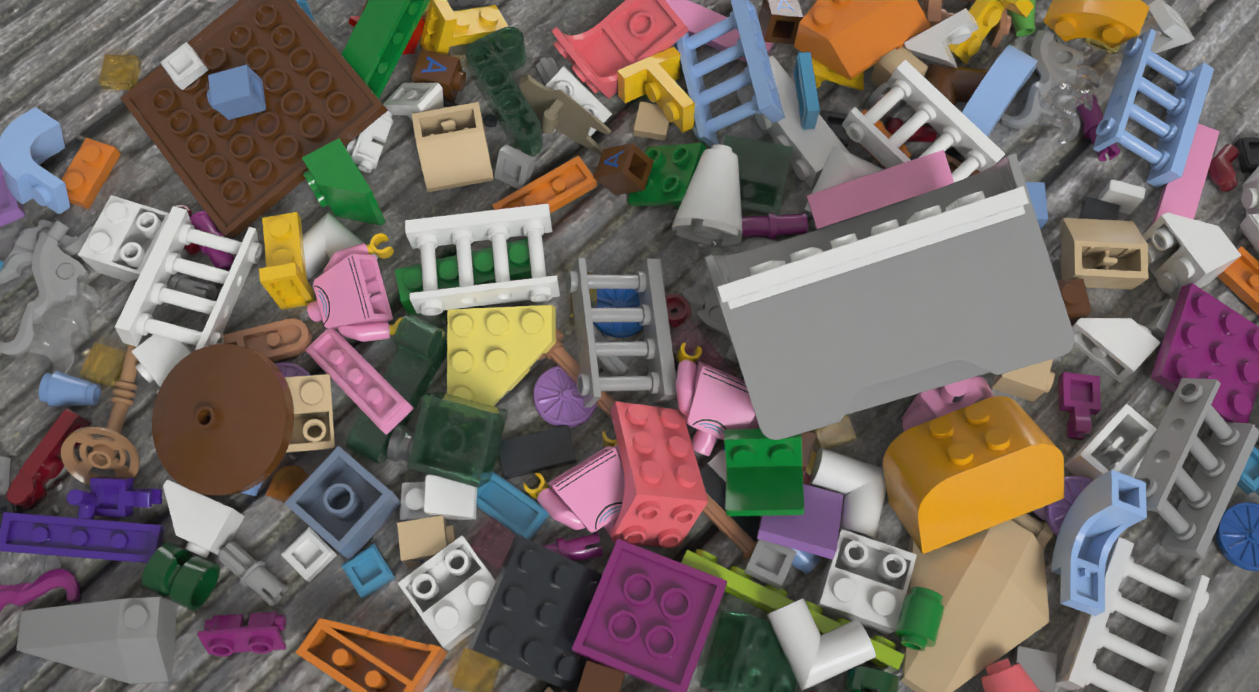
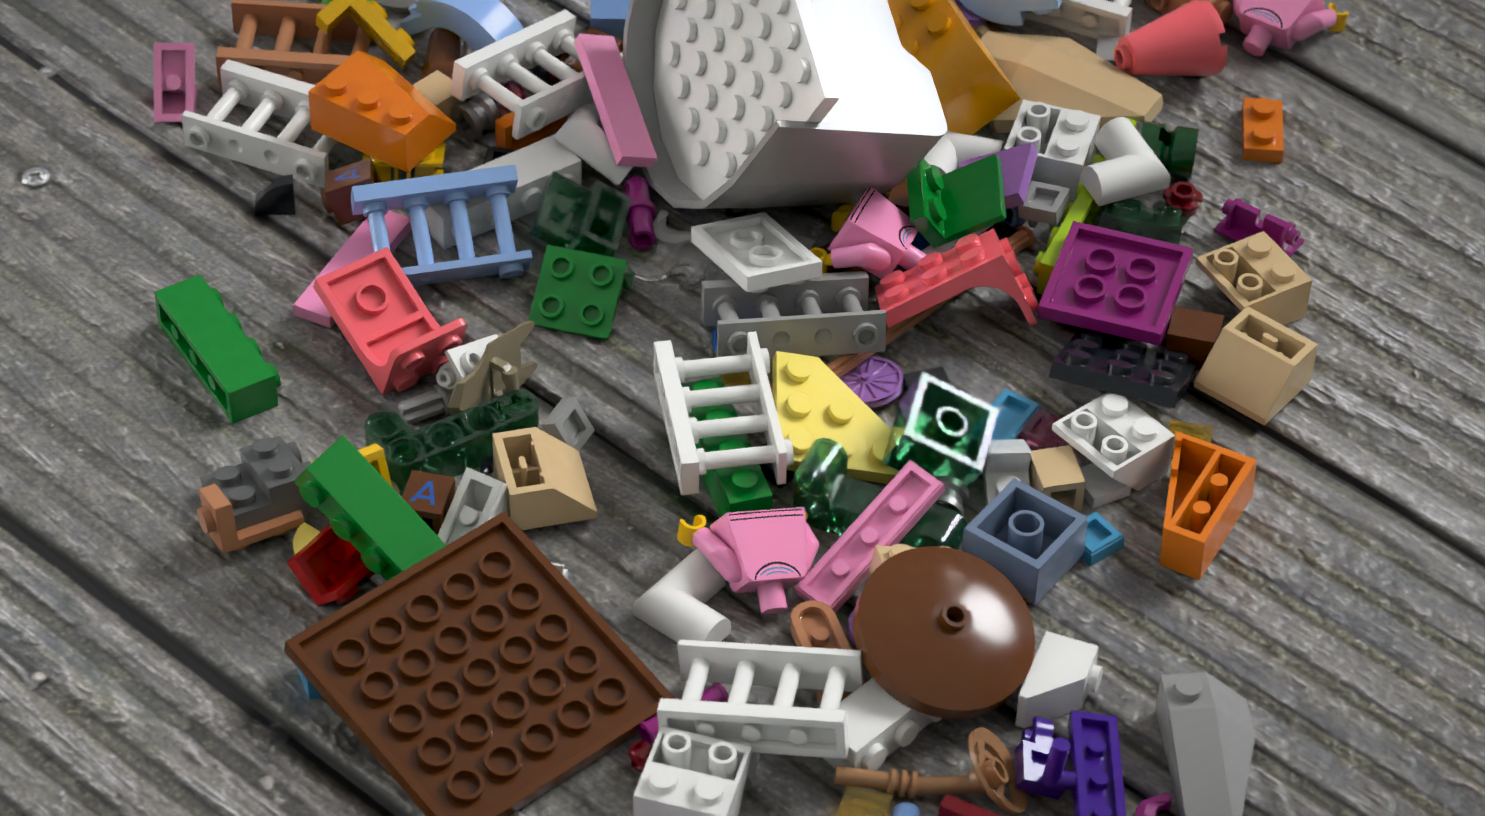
camera: 95 degrees left, 25 degrees down
dark green wheel [142,542,220,611] -> none
white tile [160,42,208,90] -> none
magenta hinge [197,611,287,657] -> none
medium blue brick [207,65,266,120] -> none
light grey axle [219,542,288,606] -> none
yellow bracket [259,212,315,310] -> none
white tile [281,527,337,582] -> none
green slope [302,138,386,226] -> none
orange plate [492,155,597,214] -> none
bright pink torso [523,431,625,538] -> none
magenta pin [543,532,603,562] -> none
reddish brown brick [593,143,654,196] -> none
yellow bracket [617,46,695,133] -> none
tan tile [634,102,670,141] -> none
white cone [672,144,743,246] -> none
dark azure tile [793,52,820,130] -> none
green brick [895,587,945,651] -> none
white slope [904,8,979,68] -> none
none -> white plate [691,212,822,293]

